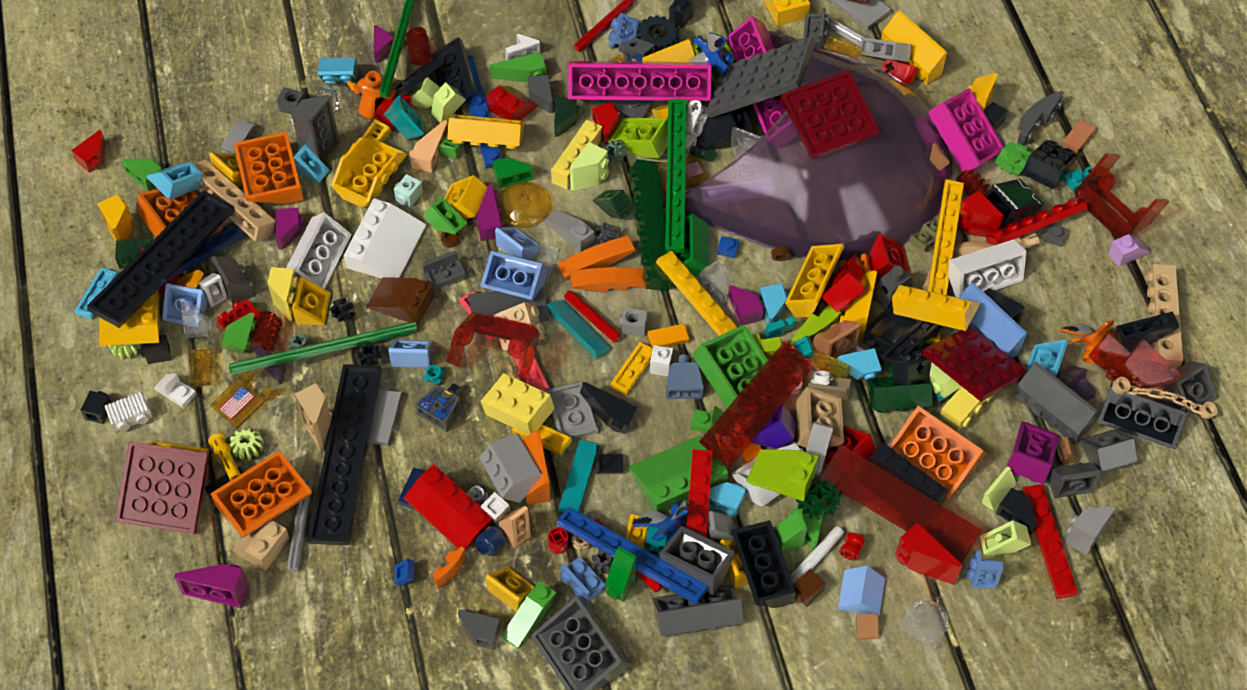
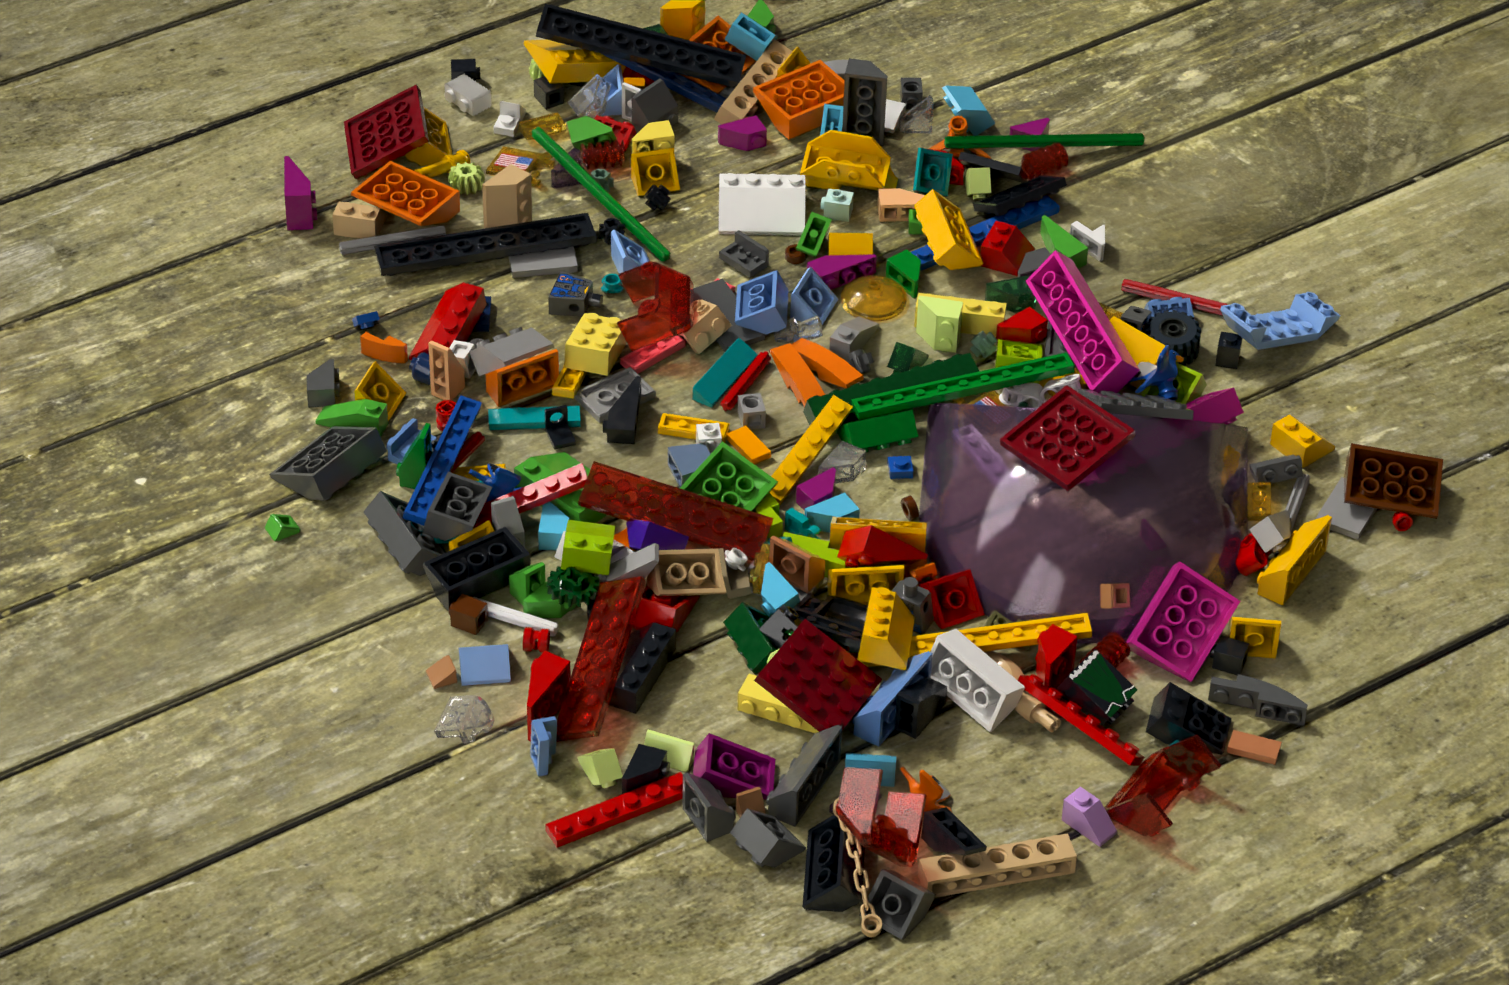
camera: 70 degrees right, 15 degrees down
white slope [286,212,352,289] -> none
yellow slope [362,119,392,143] -> none
reddish brown slope [367,277,434,326] -> none
yellowish green slope [431,82,466,123] -> none
orange slope [889,406,986,500] -> none
bright green piece [994,142,1031,175] -> none
dark grey plate [1044,224,1067,247] -> none
light grey slope [1065,506,1116,556] -> none

